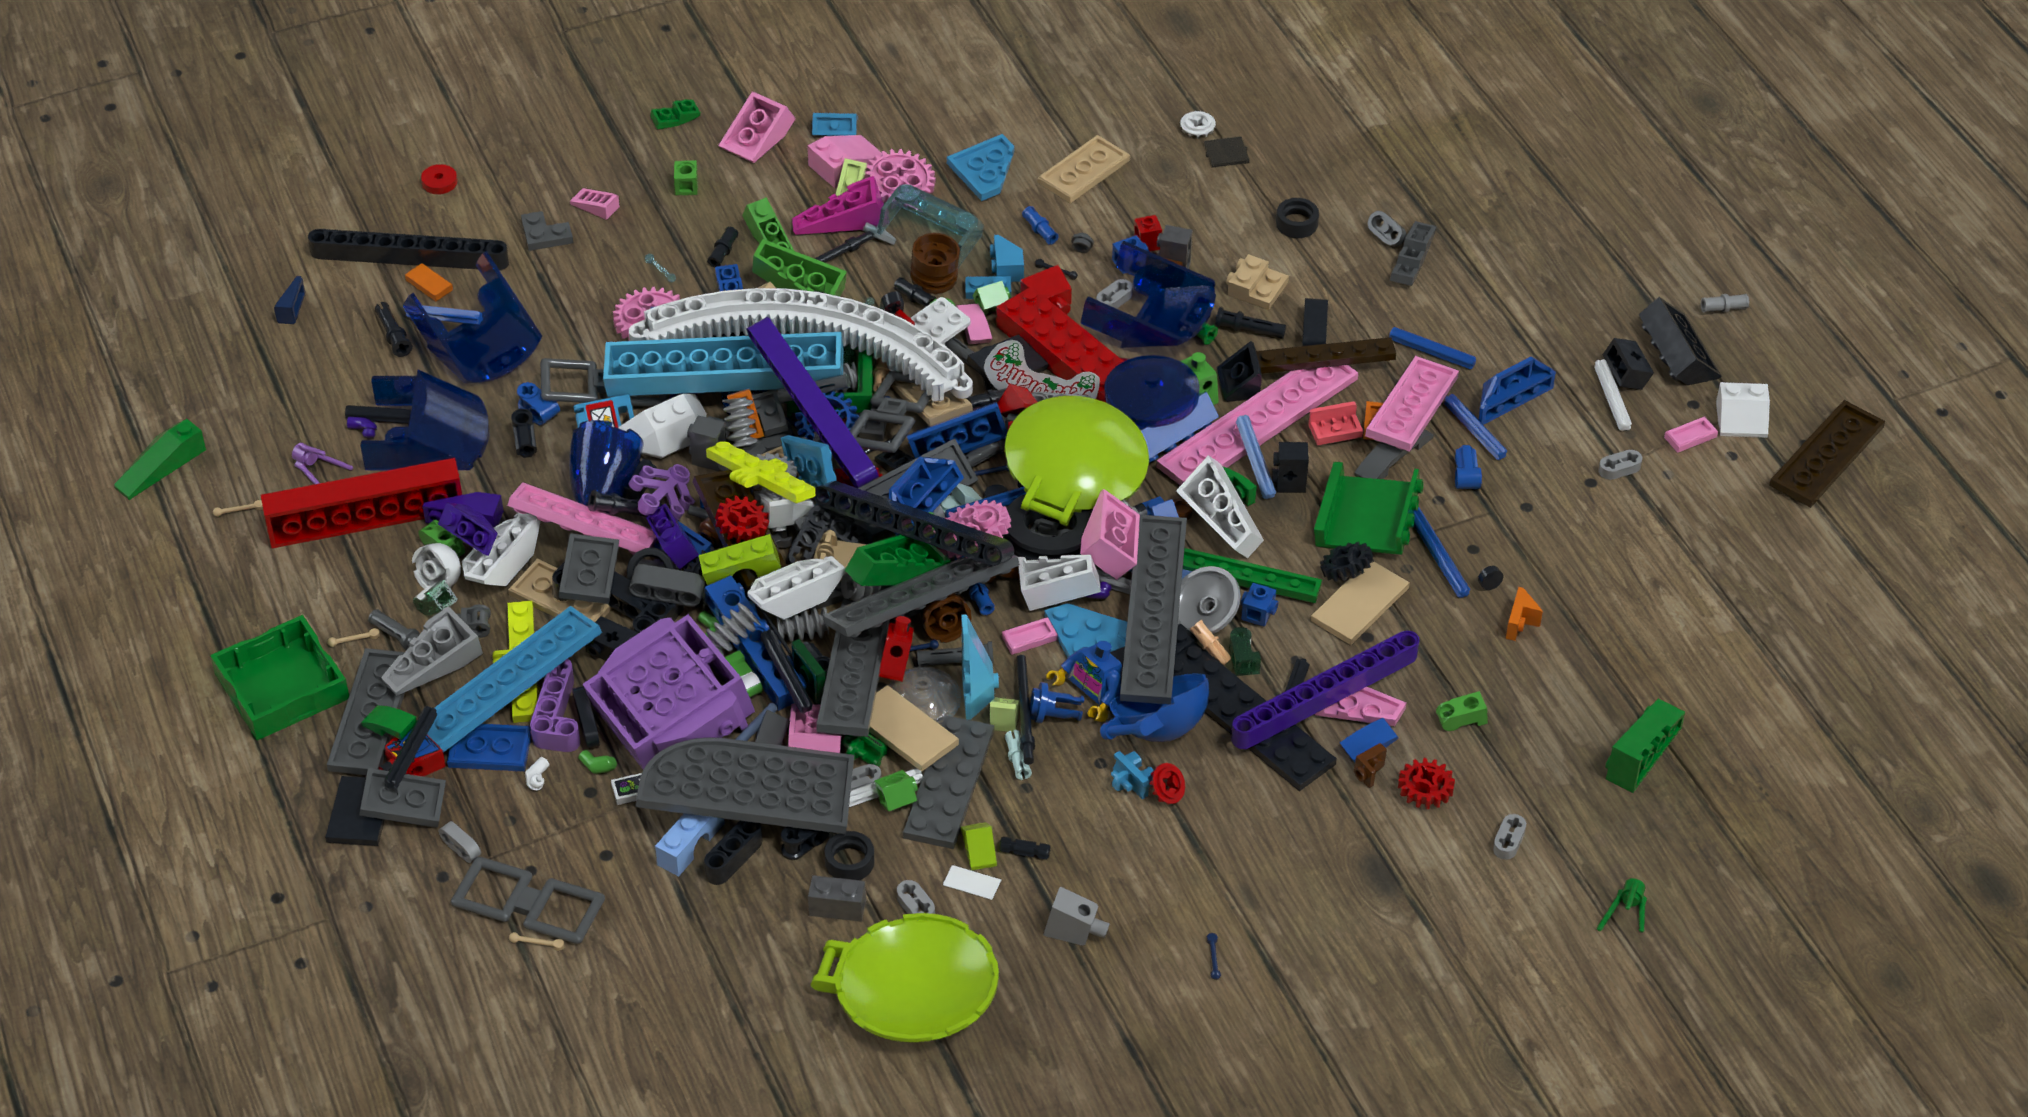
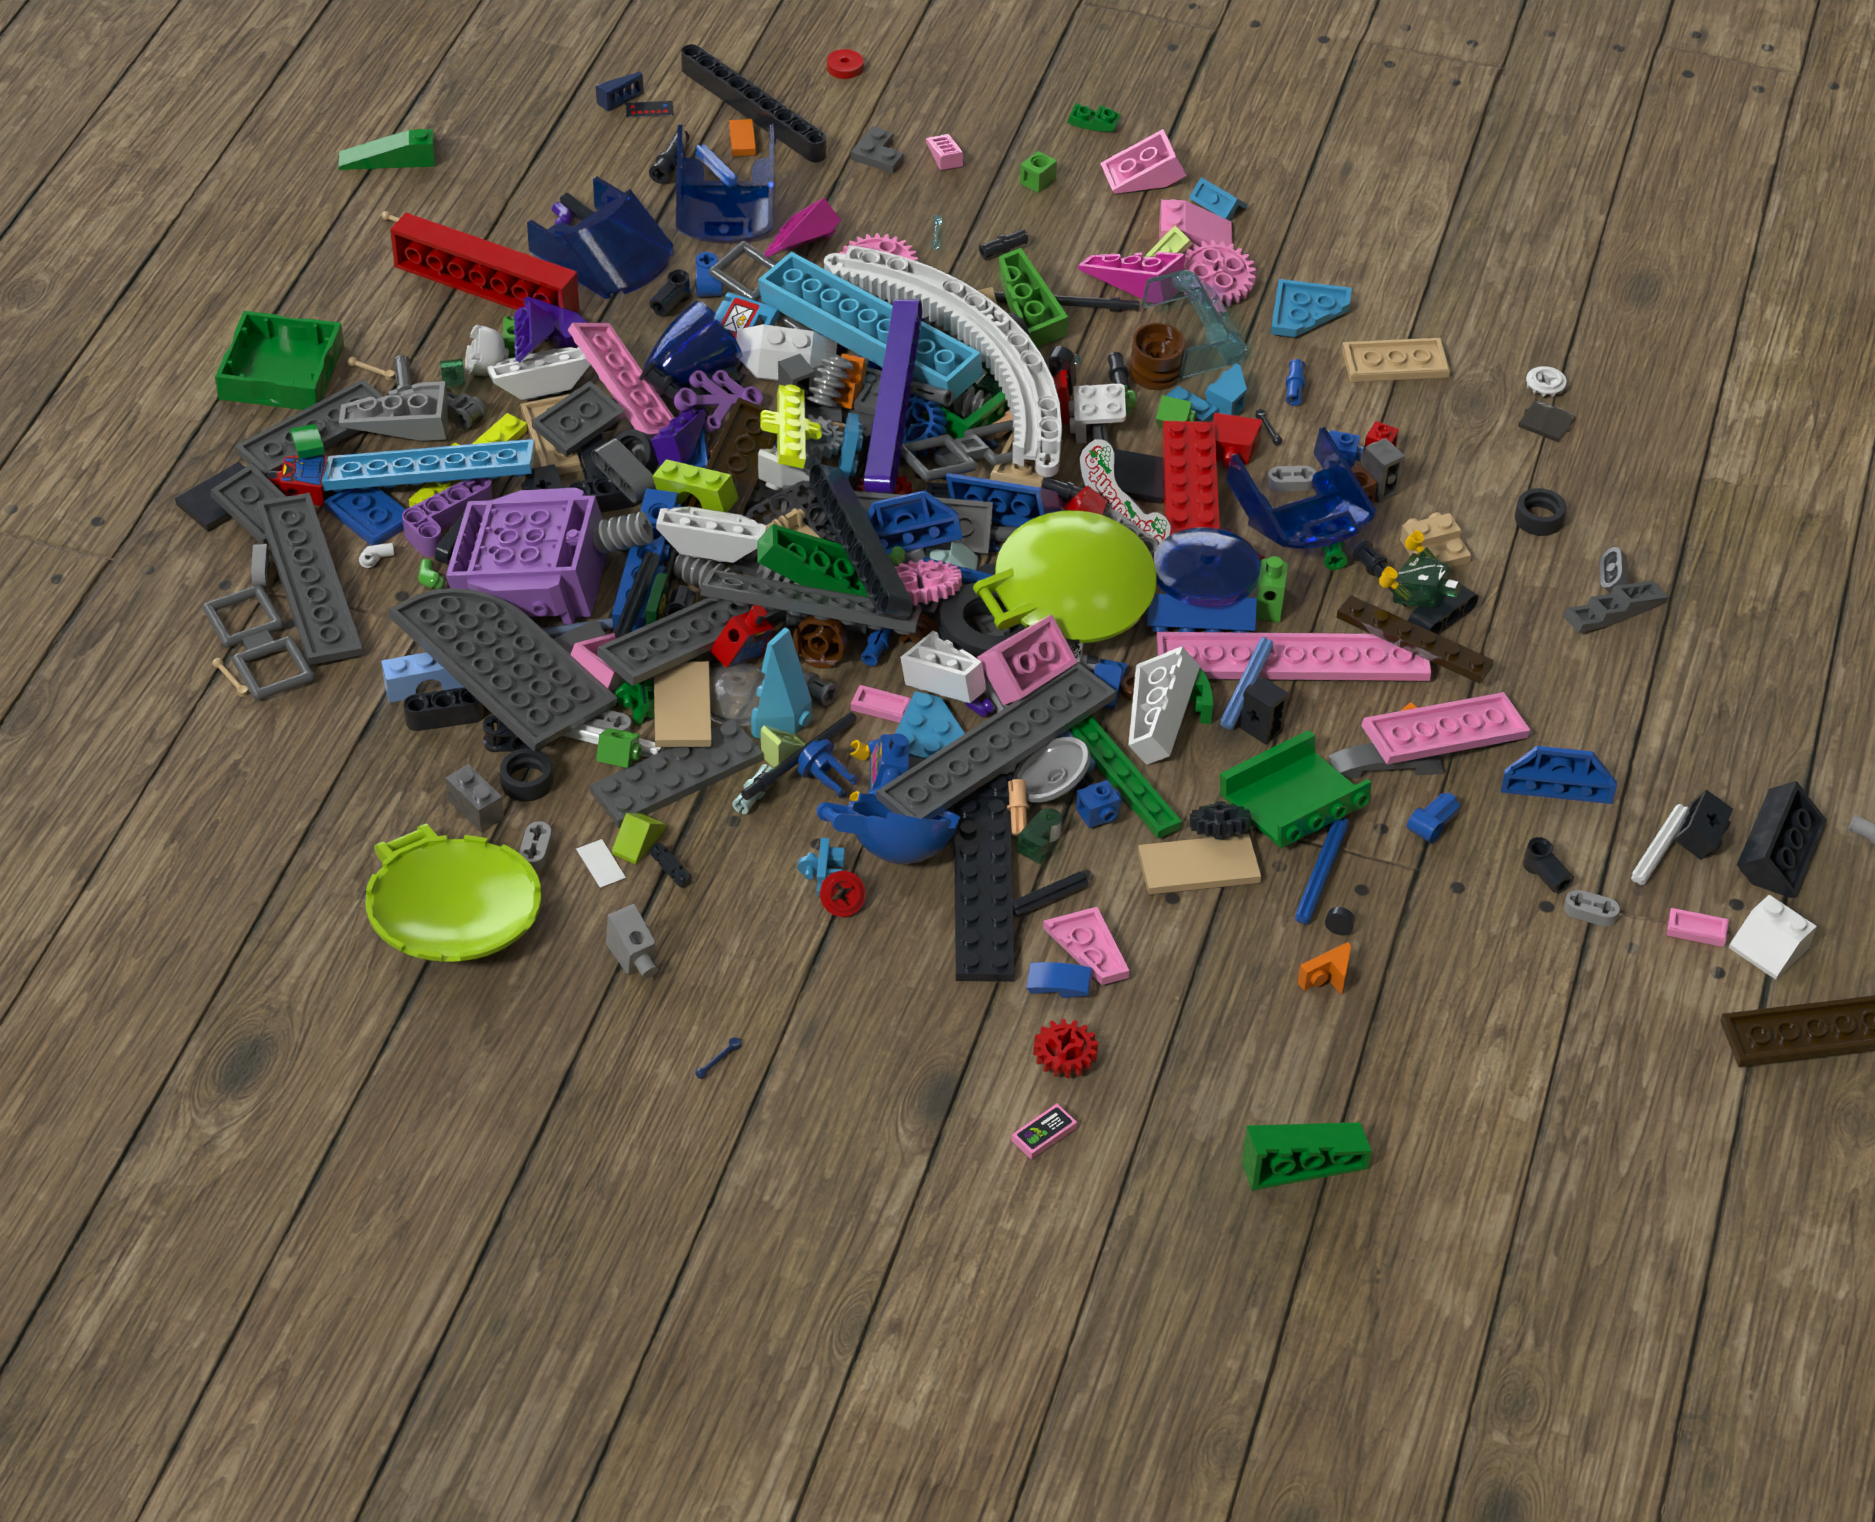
camera: 40 degrees right, 0 degrees up
medium lavender plant [292,443,353,484] -> none
black axle [384,706,437,789] -> none
blue slope [715,264,743,292] -> none
red gear [715,496,769,543] -> none
bright green leg [725,650,763,697] -> none
bright green slope [742,197,794,251] -> none
light grey bar [863,222,896,245] -> none
bright pink slope [956,304,992,344] -> none
dark grey plate [1071,233,1094,253] -> none
black slope [1217,341,1262,402] -> none
dark purple beam [1231,631,1419,749] -> none
coral bracket [1309,401,1363,445] -> none
reddish brown bracket [1354,743,1387,788] -> none
blue axle [1389,327,1476,369] -> none
bright green leg [1436,691,1488,731] -> none
blue axle [1444,394,1507,460] -> none
light grey beam [1493,814,1526,860] -> none
green plant [1597,878,1647,933] -> none
none -> dark grey plate [257,493,362,665]
none -> black sticker [625,101,673,117]
none -> dark pink wedge [764,198,841,258]
none -> tile [1011,1104,1077,1160]
none -> clear green torso [1379,530,1461,607]
none -> black piece [1522,837,1574,894]

